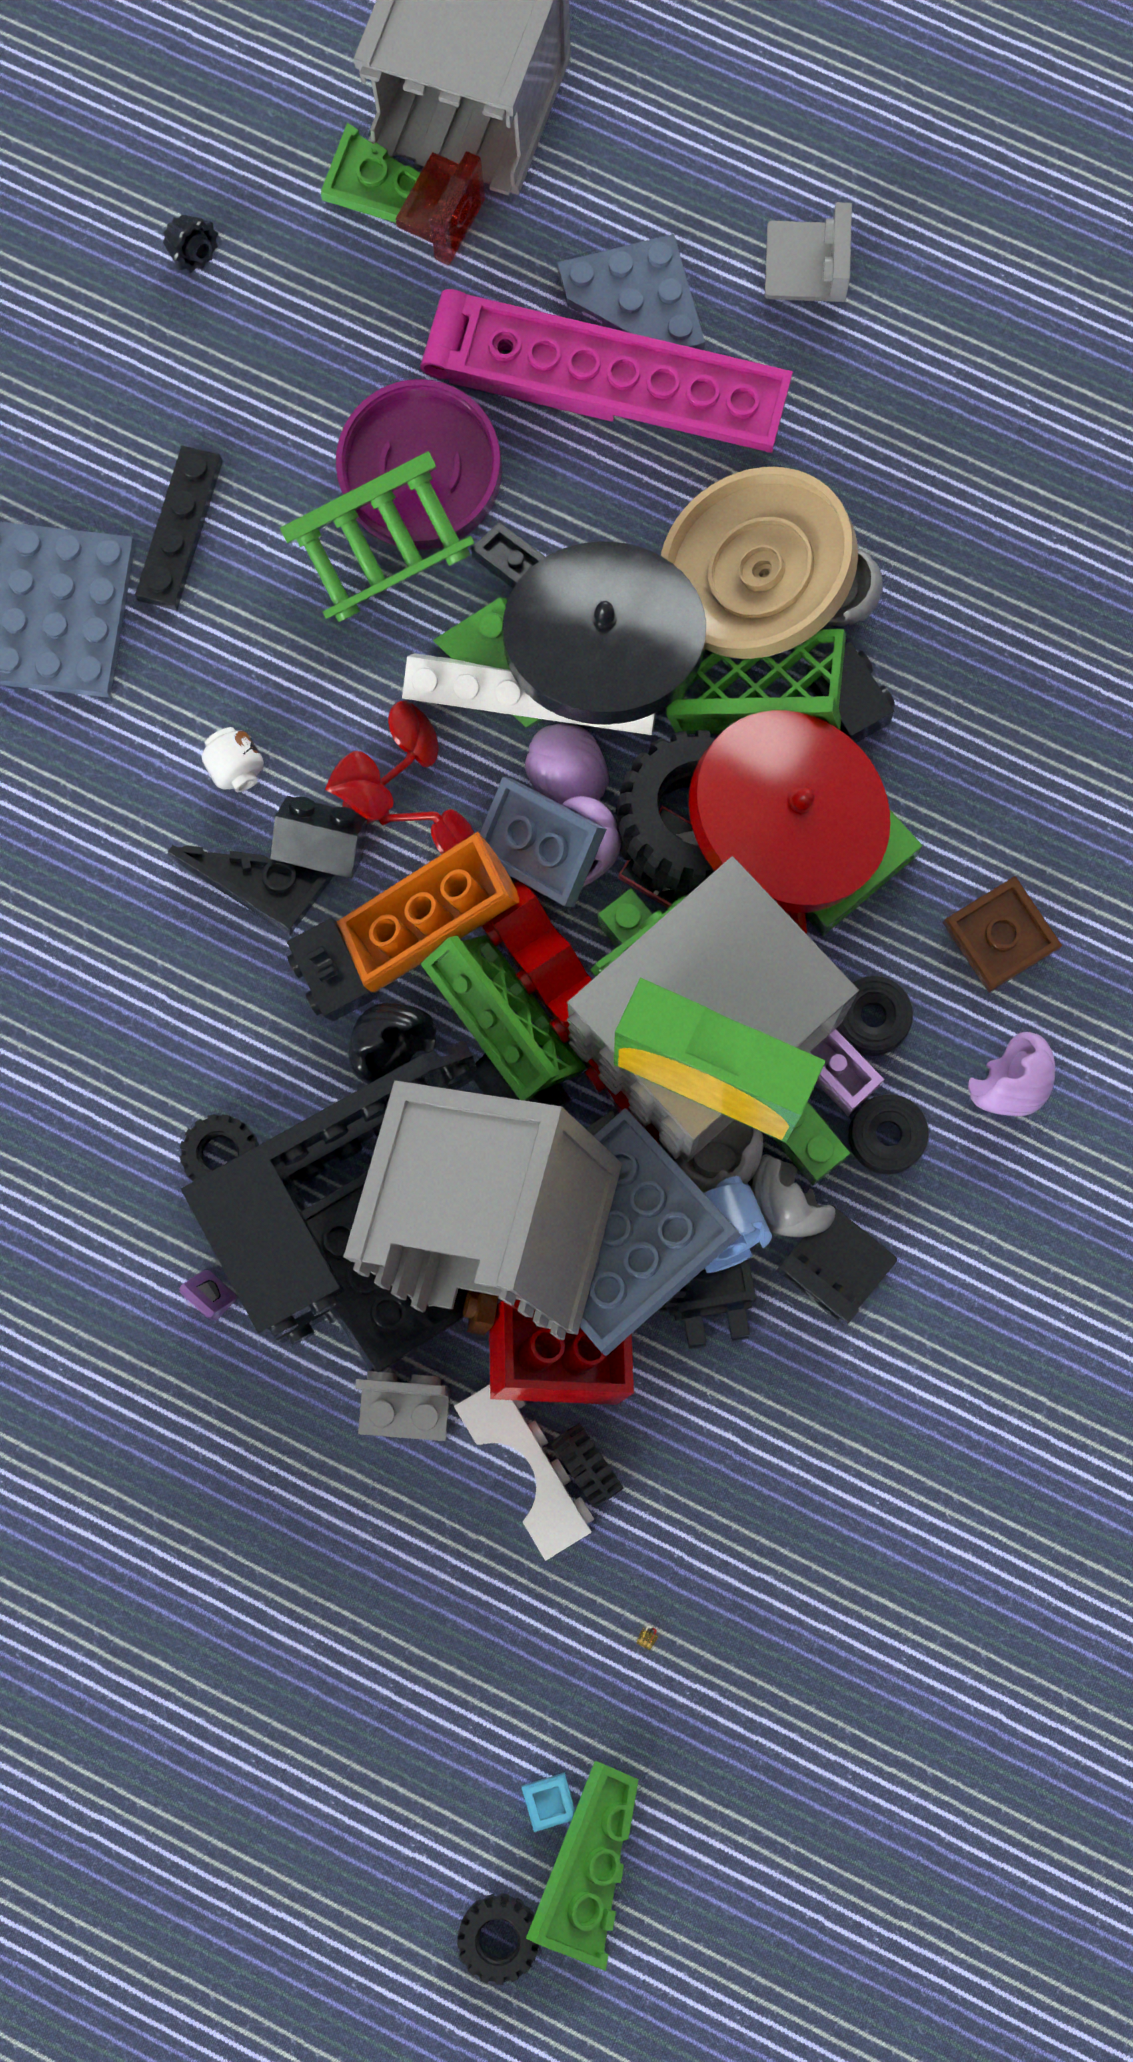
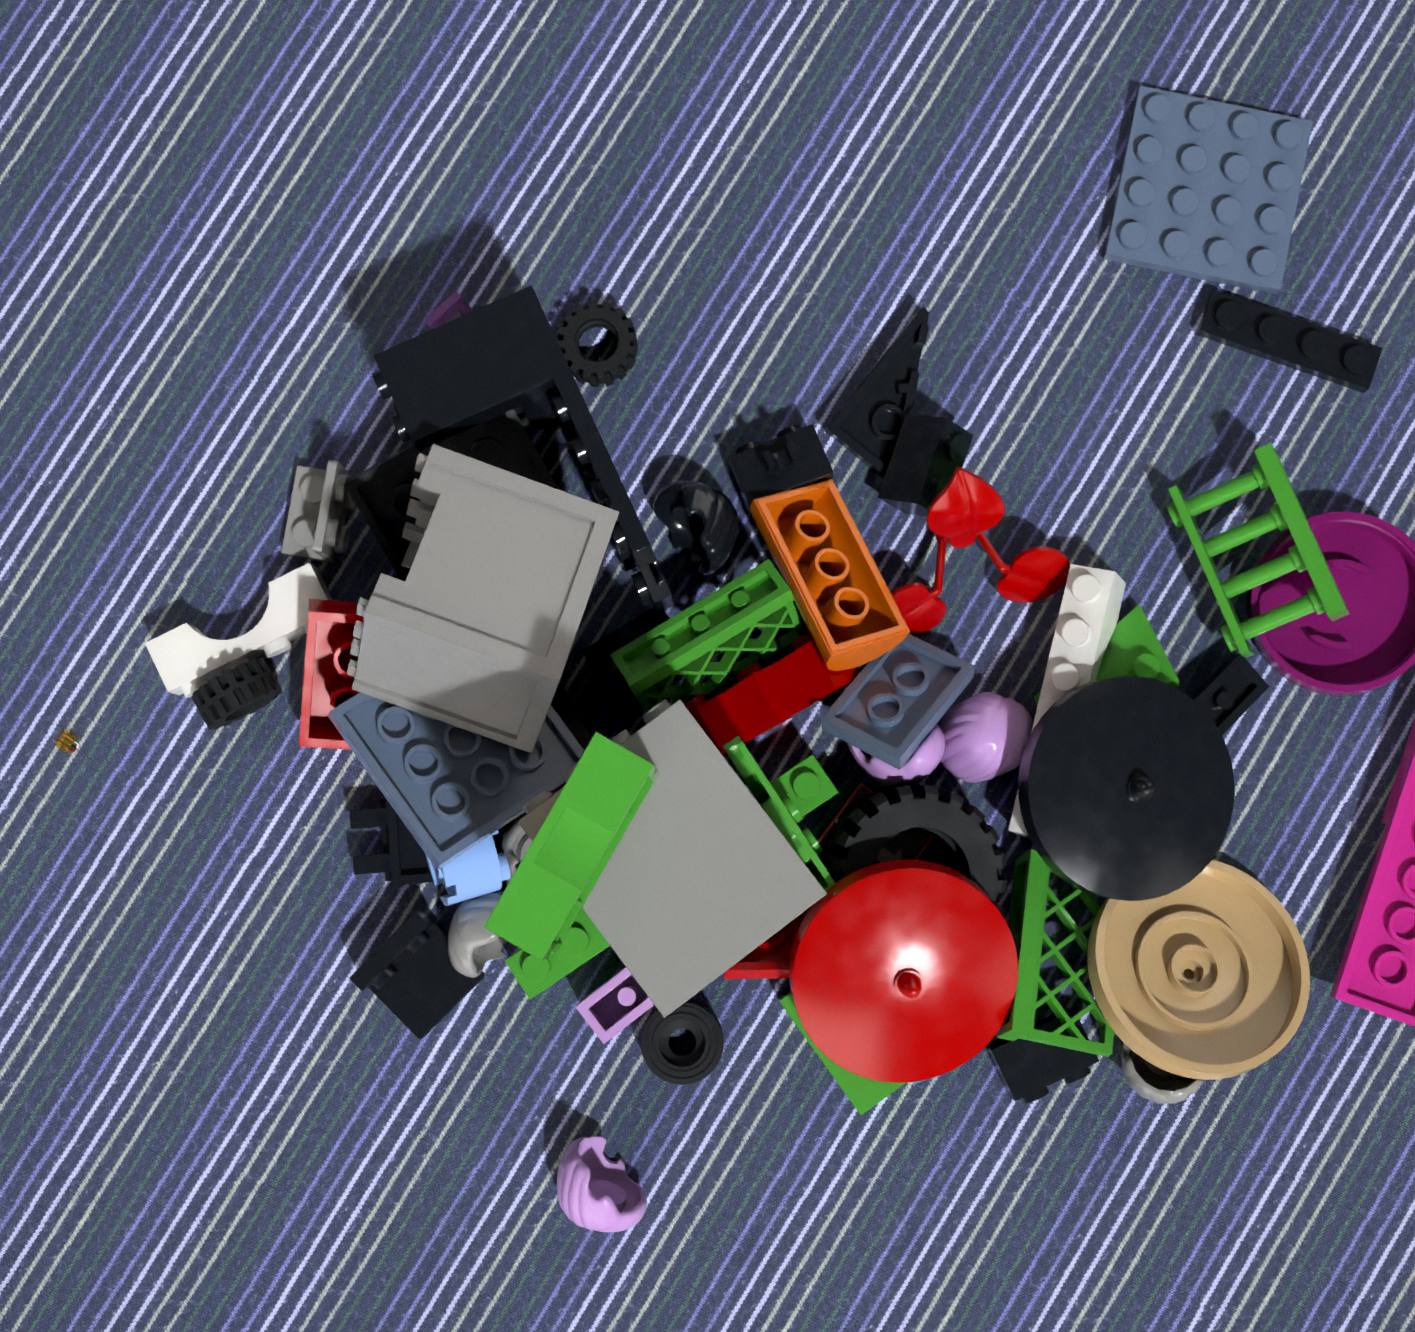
camera: 90 degrees right, 5 degrees up
white head [202,727,264,792] -> none
black tyre [848,1094,929,1174] -> none
reddish brown plate [942,876,1062,993] -> none

